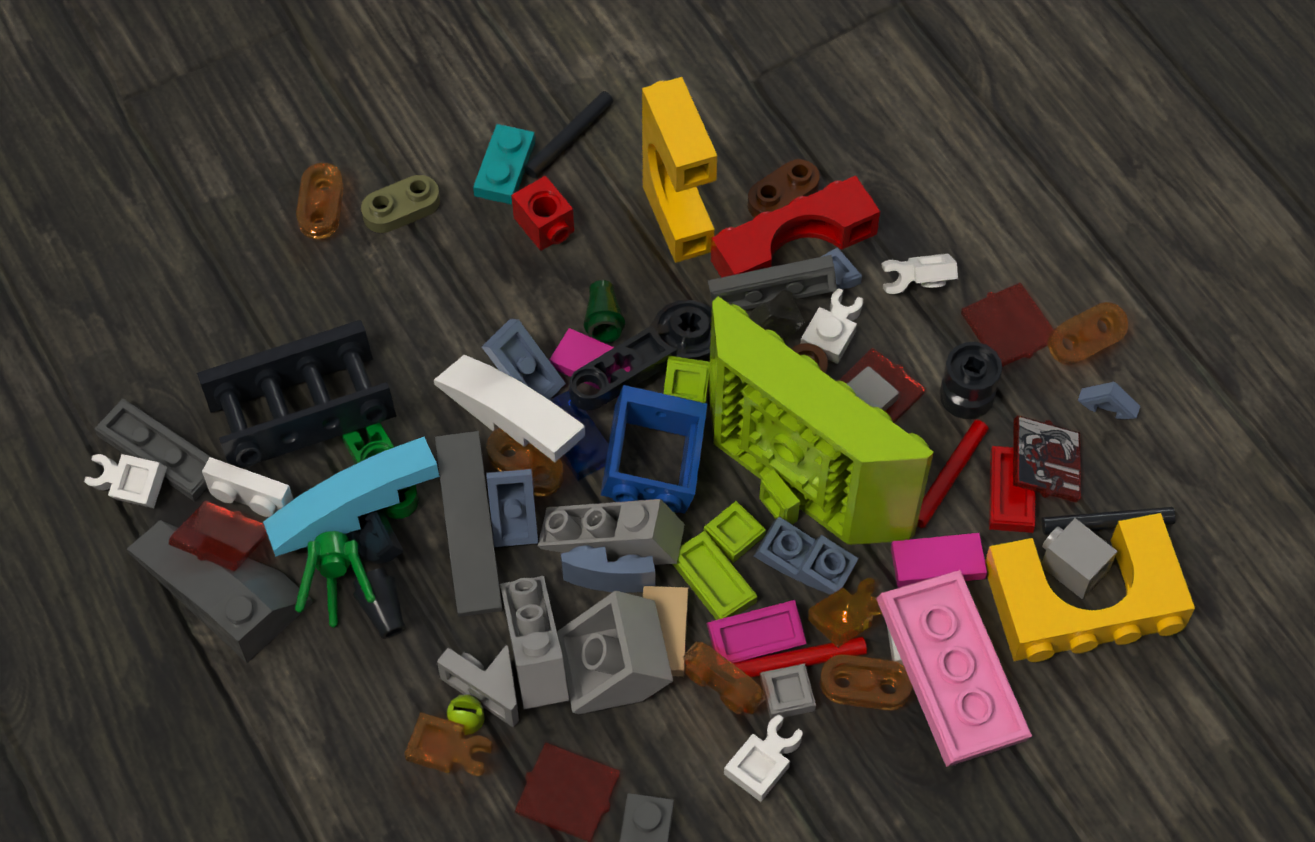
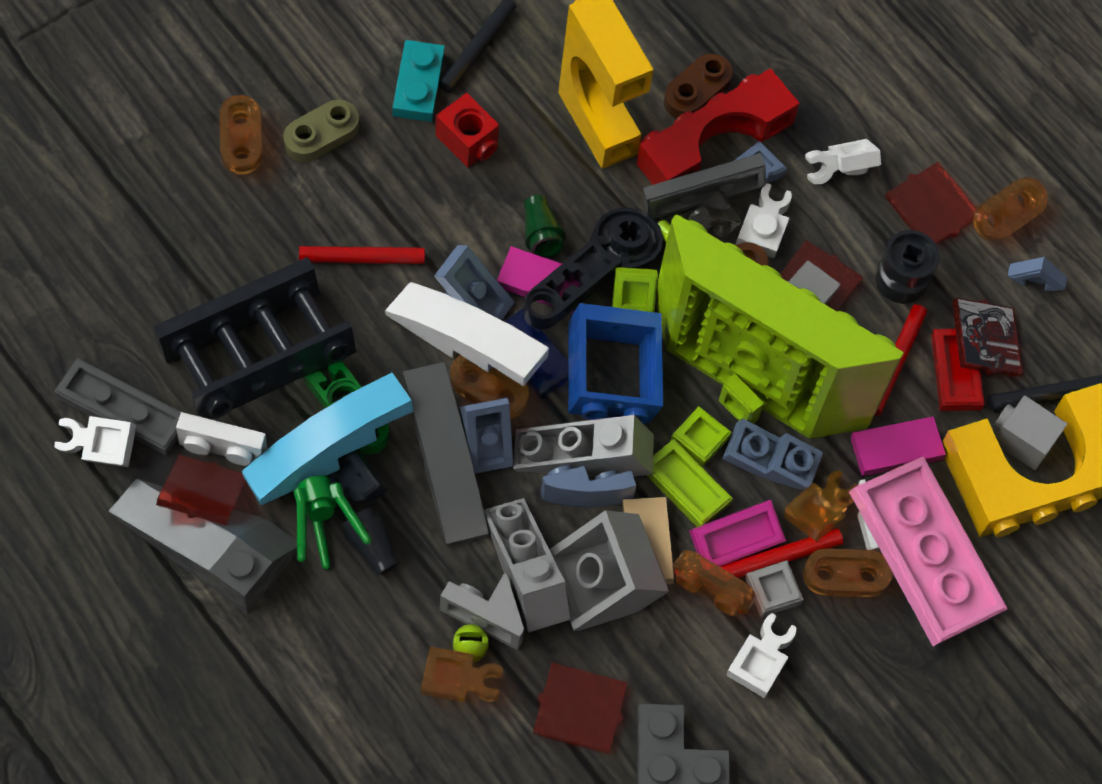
camera: 15 degrees left, 5 degrees up
none -> red bar [299,246,425,264]

